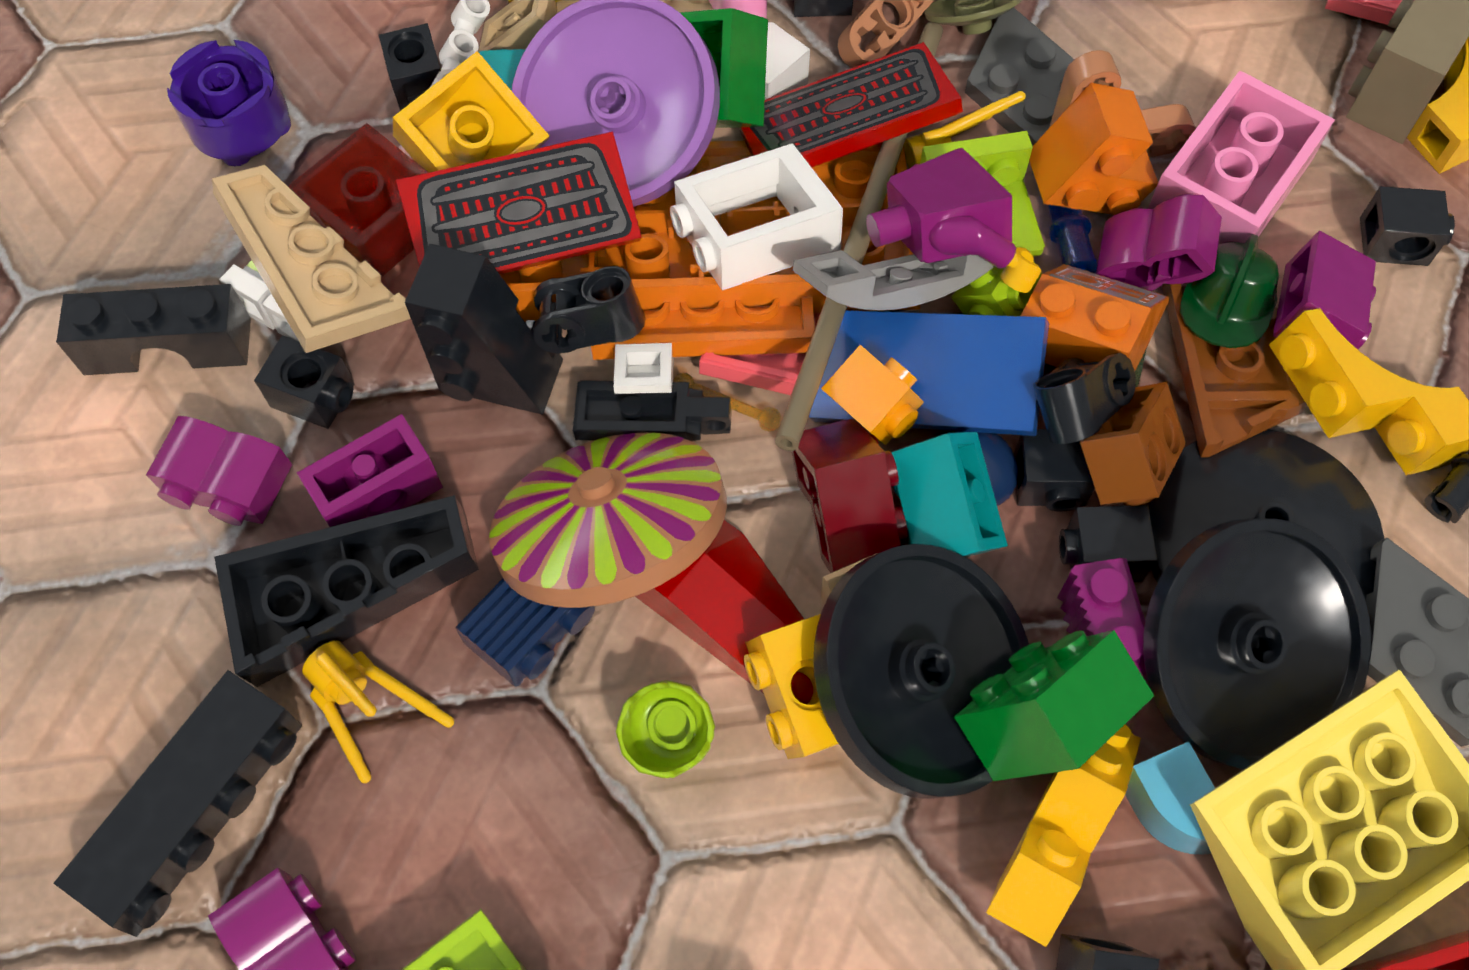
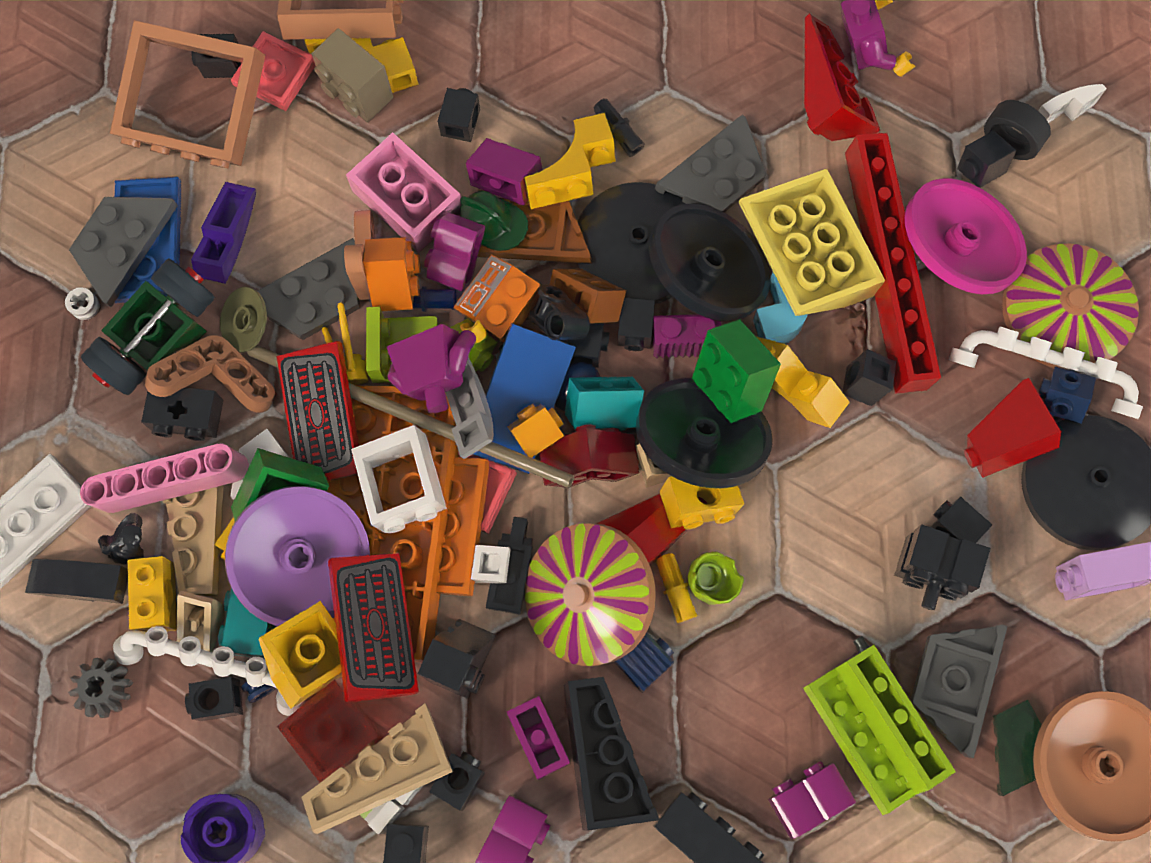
camera: 80 degrees left, 10 degrees up
yellow plant [302,641,454,783] -> none
black piece [533,266,646,354] -> none
clear yellow hinge [673,372,781,432] -> none
none -> yellow axle [656,553,698,624]

